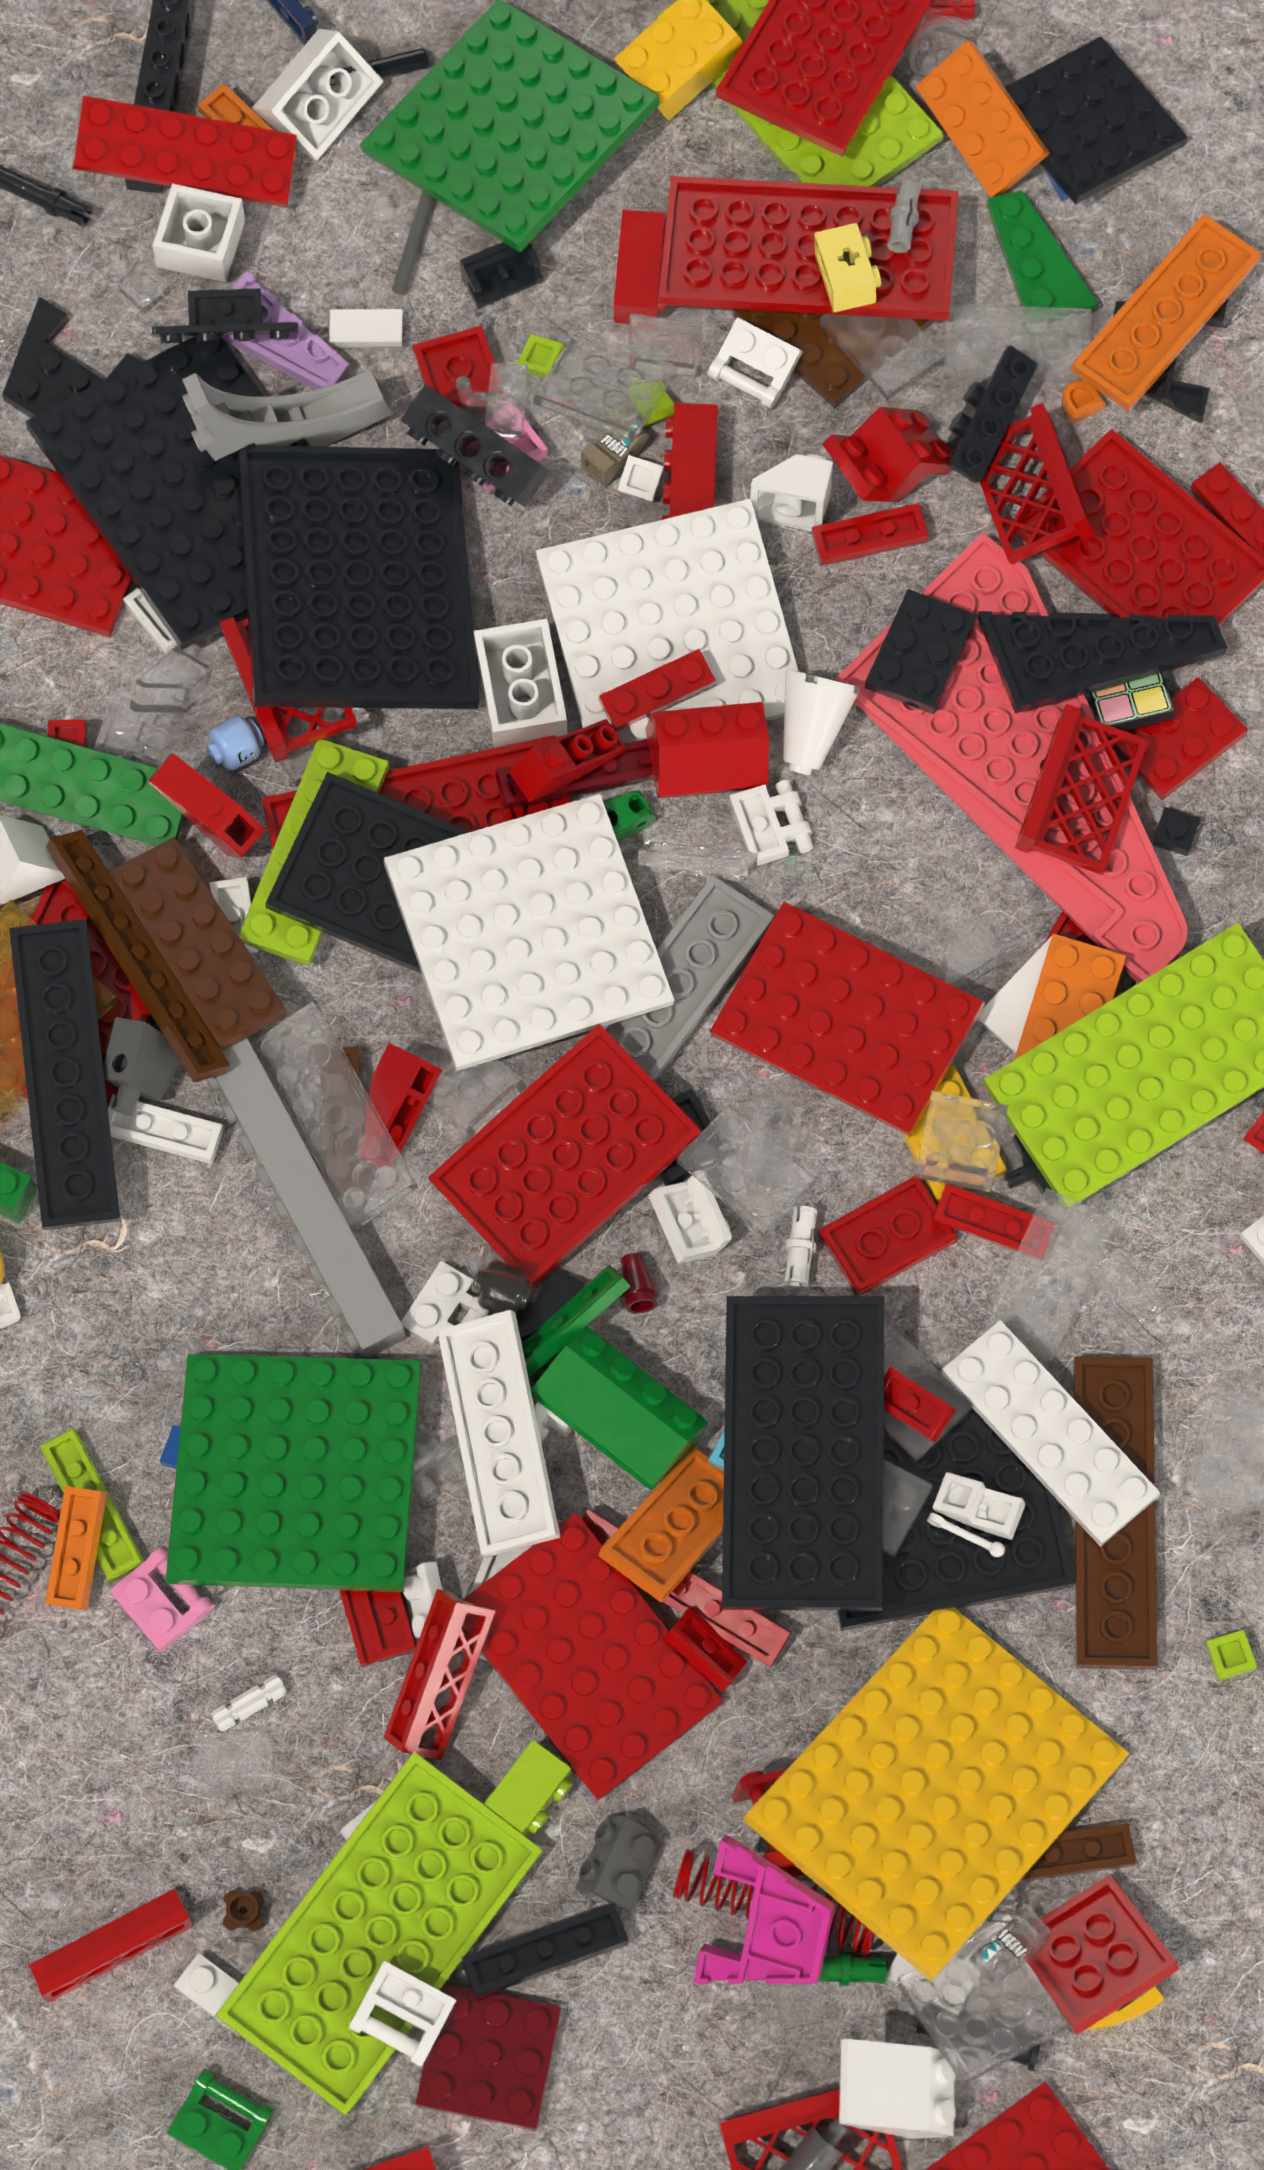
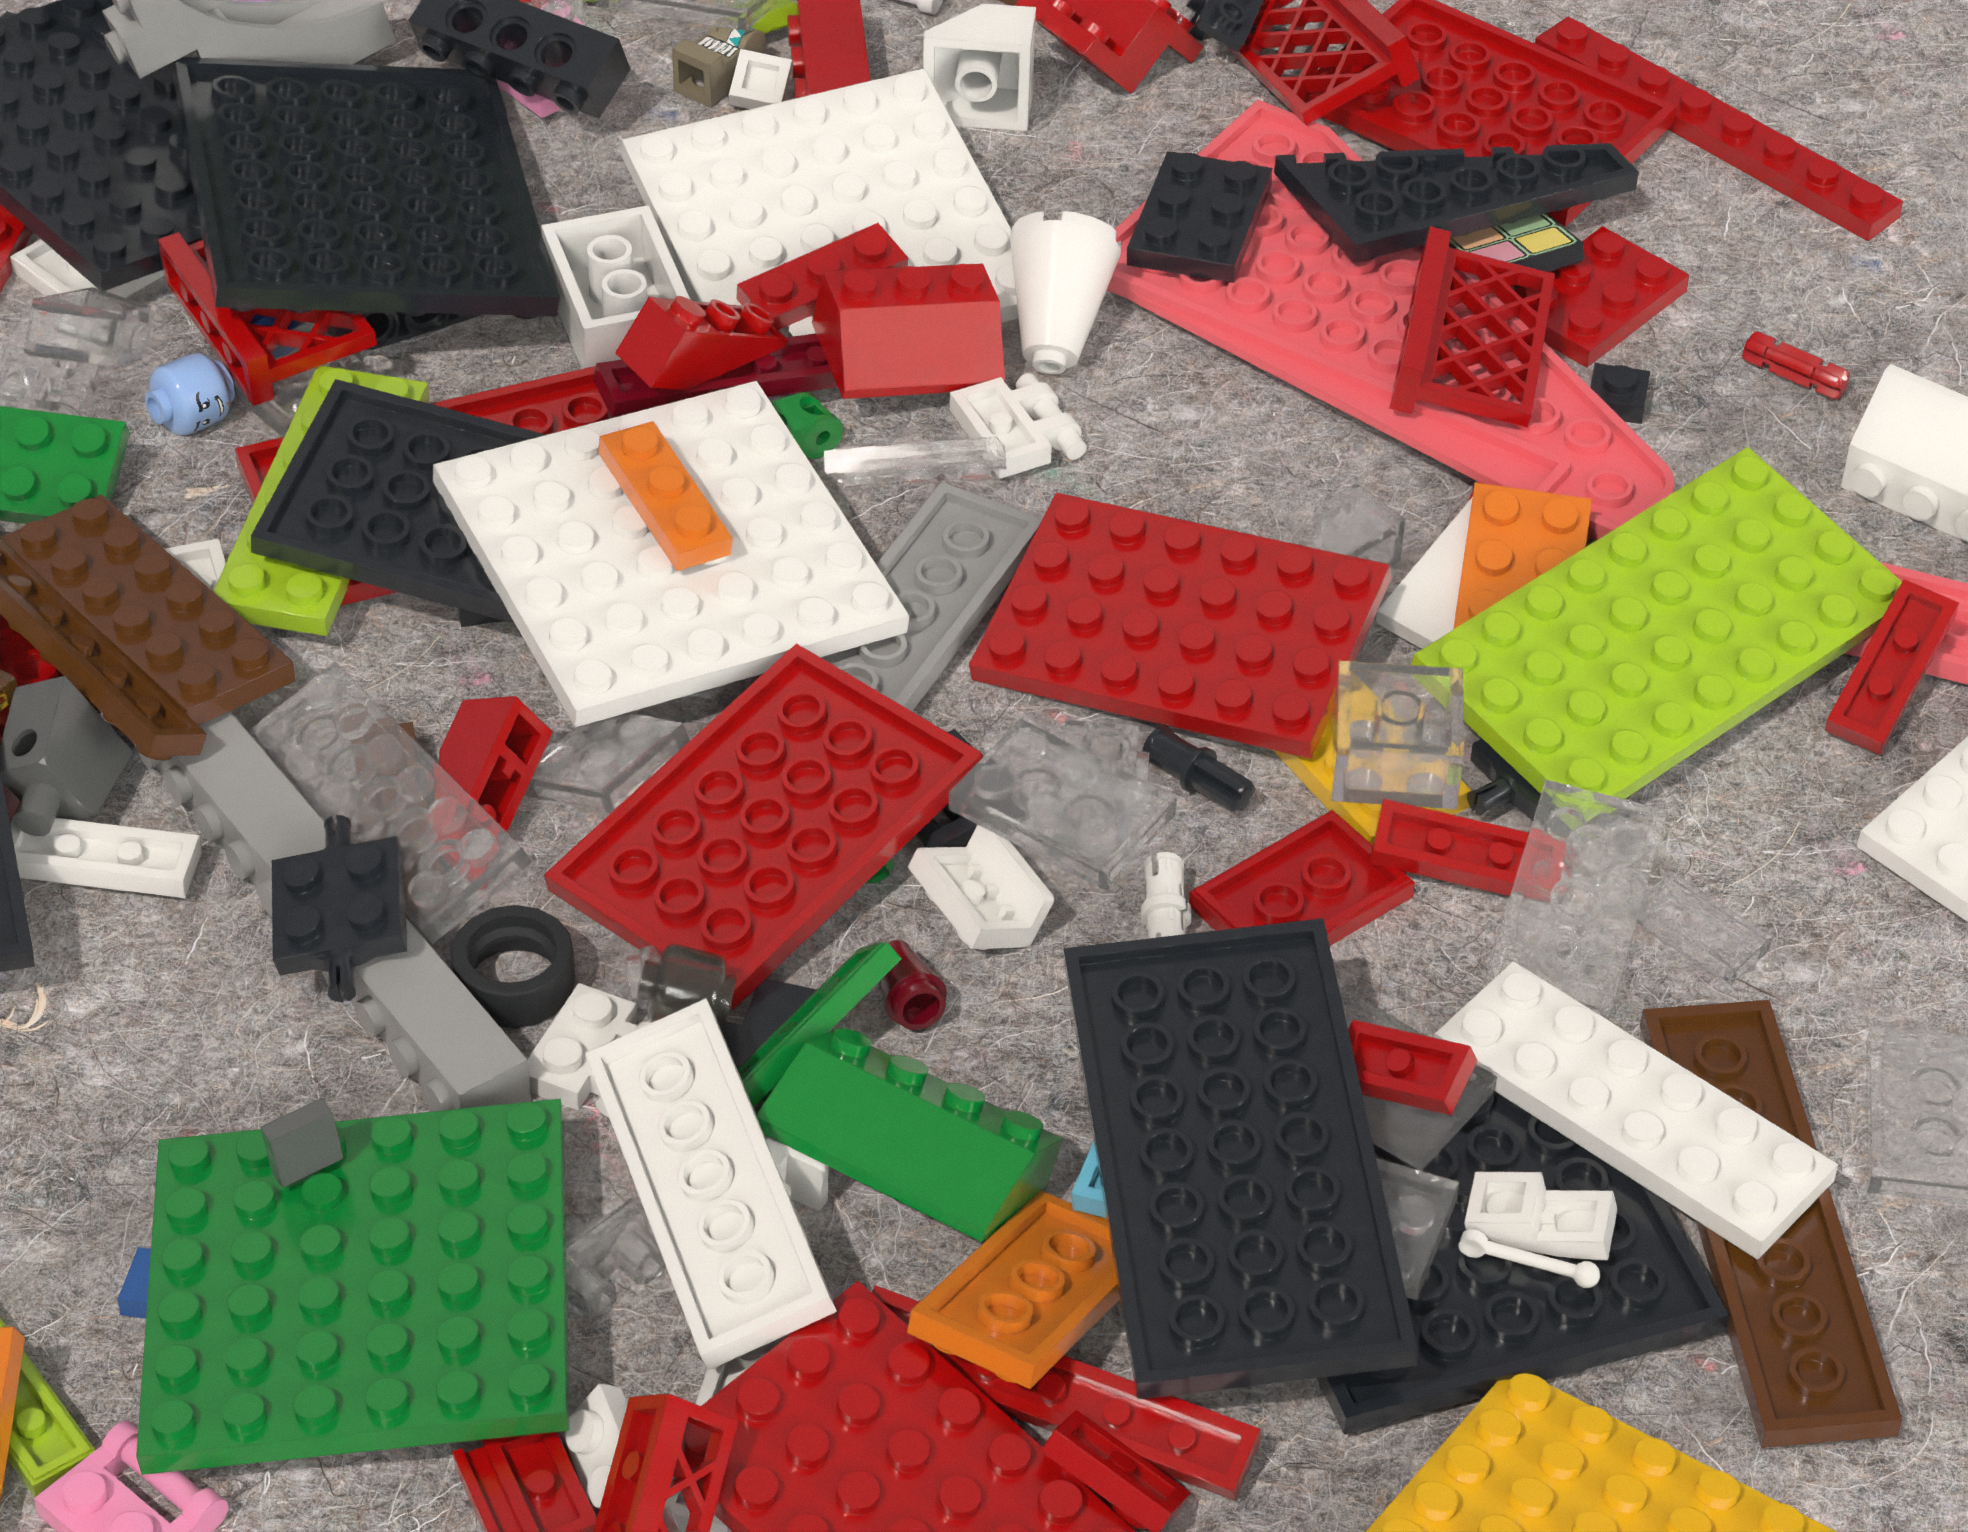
camera: 10 degrees left, 25 degrees down
red slope [147,753,266,858] -> none
red plate [811,503,928,566] -> none
none -> dark grey tile [260,1098,343,1188]
none -> black plate [271,815,407,1002]
none -> black tyre [450,905,575,1028]
none -> orange plate [598,421,733,571]
none -> black axle [1142,726,1255,811]

